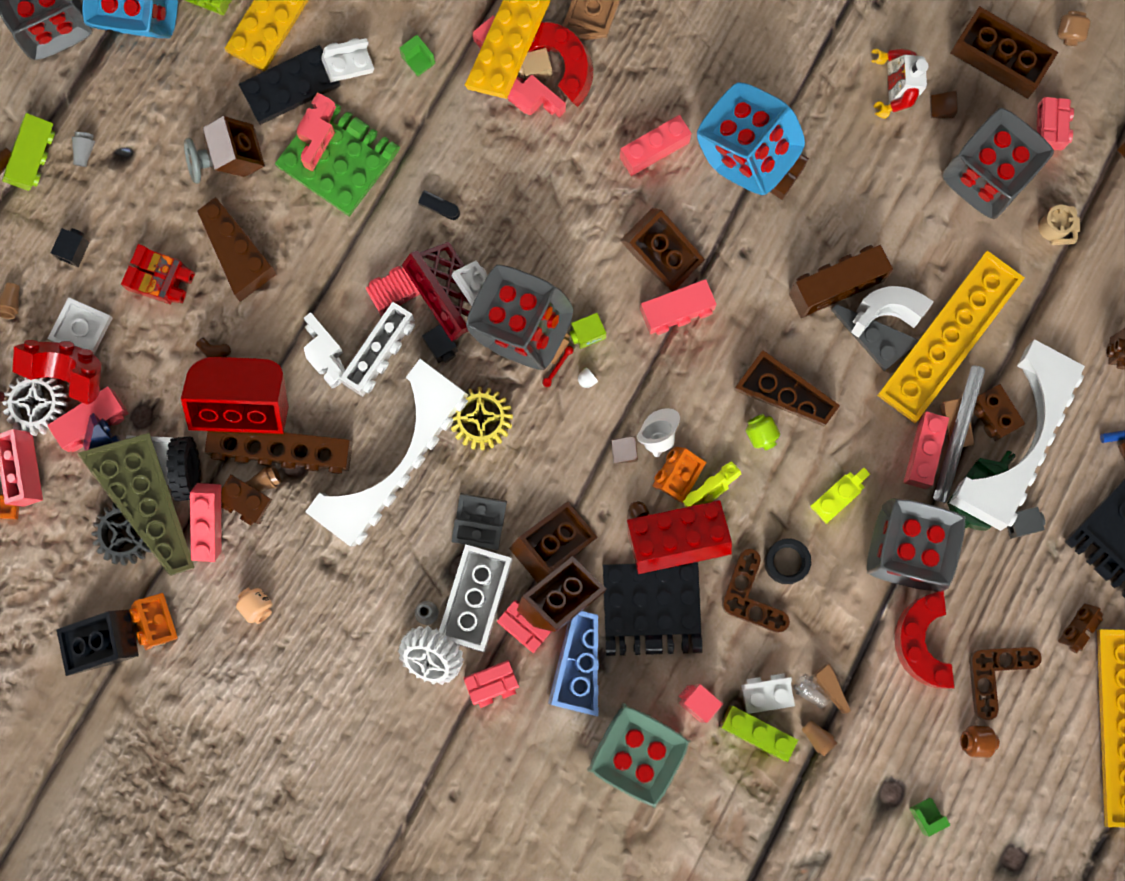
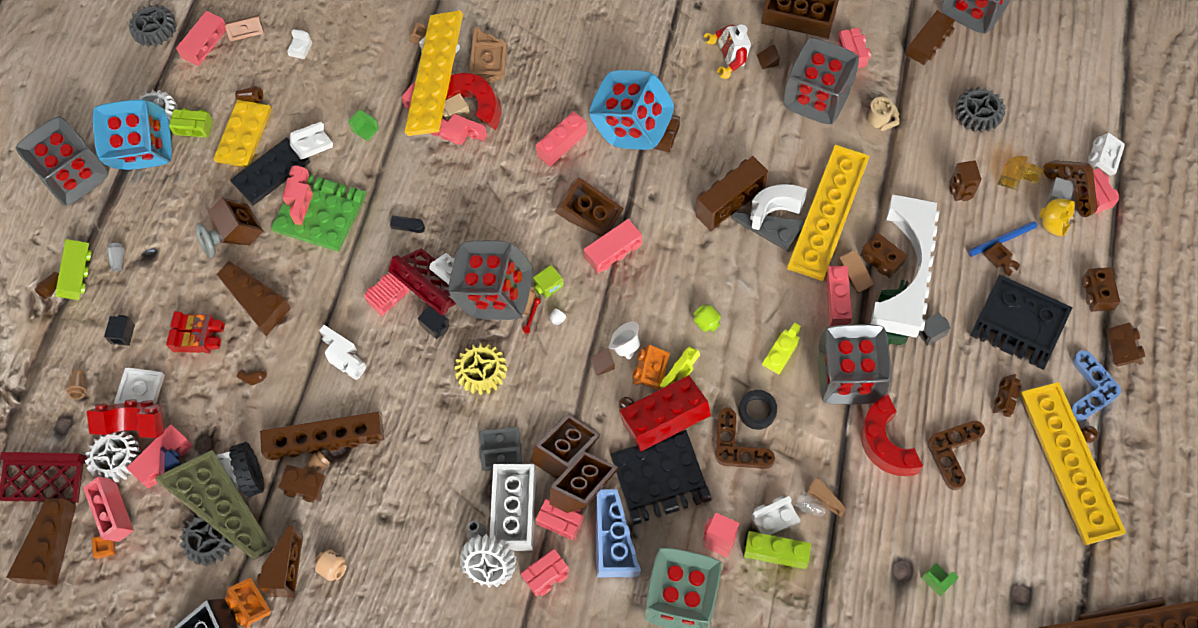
camera: 10 degrees left, 15 degrees down
red brick [181,357,289,434] -> none
coral brick [190,483,222,562] -> none
white arch [305,359,469,547] -> none
white brick [340,302,415,397] -> none
reddish brown wedge [734,350,840,427] -> none
medium nougat cone [802,720,838,757] -> none
light grey axle [933,365,985,503] -> none
dark orange head [960,725,999,758] -> none
none -> reddish brown slope [257,526,303,598]

